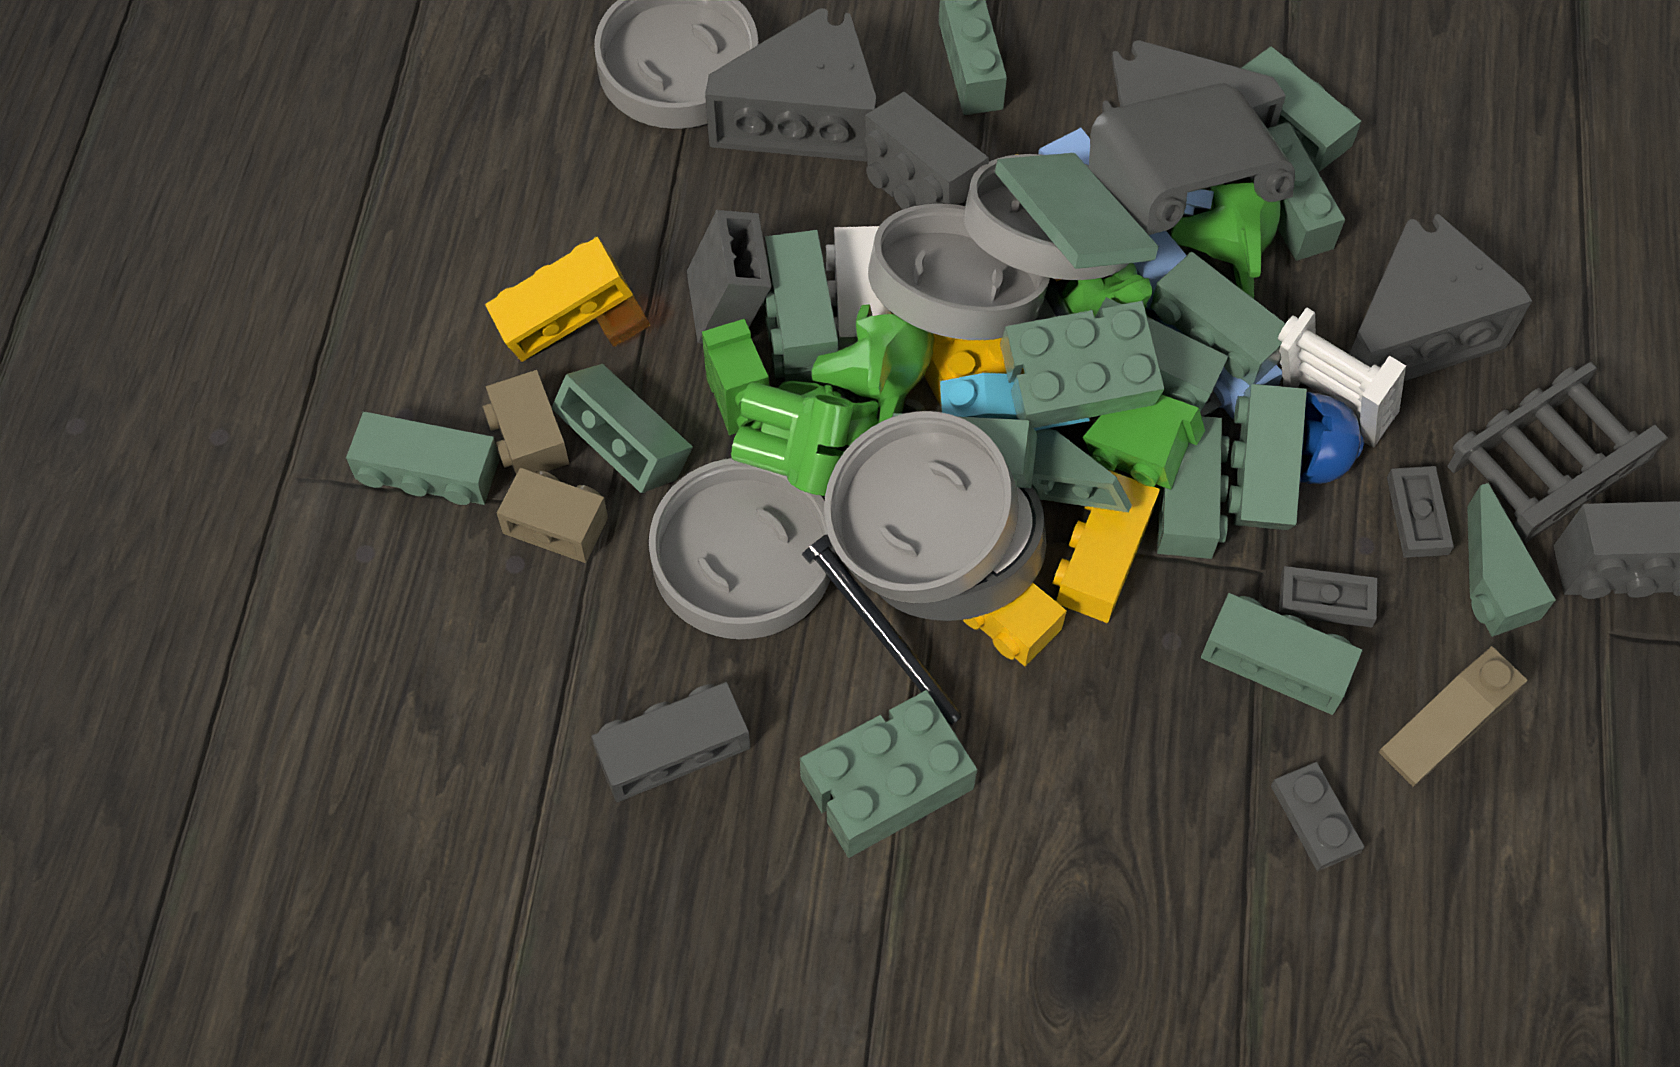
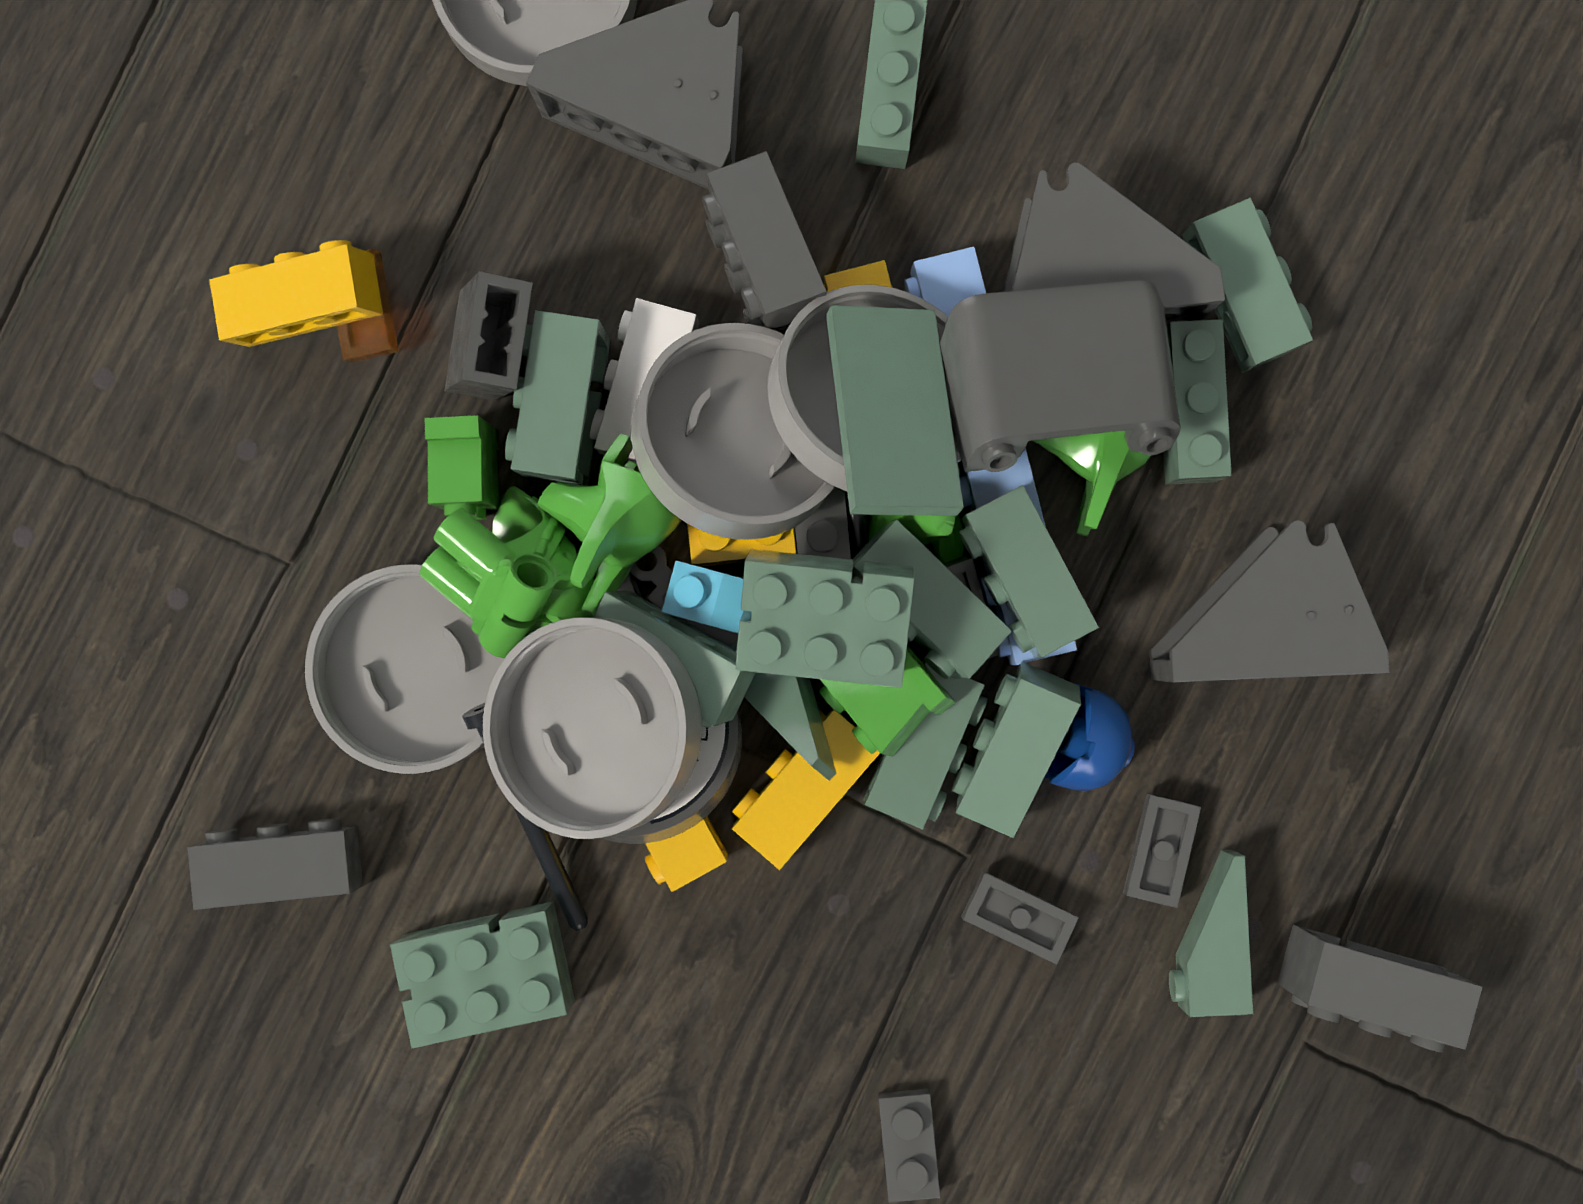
camera: 25 degrees right, 25 degrees up
sand green brick [346,411,500,505] -> none
dark tan brick [483,370,569,475] -> none
dark tan brick [497,468,608,563] -> none
sand green brick [552,364,693,493] -> none
sand green brick [1201,593,1362,715] -> none
white fence [1278,308,1406,447] -> none
dark tan slope [1379,646,1528,787] -> none
dark grey fence [1447,362,1668,544] -> none

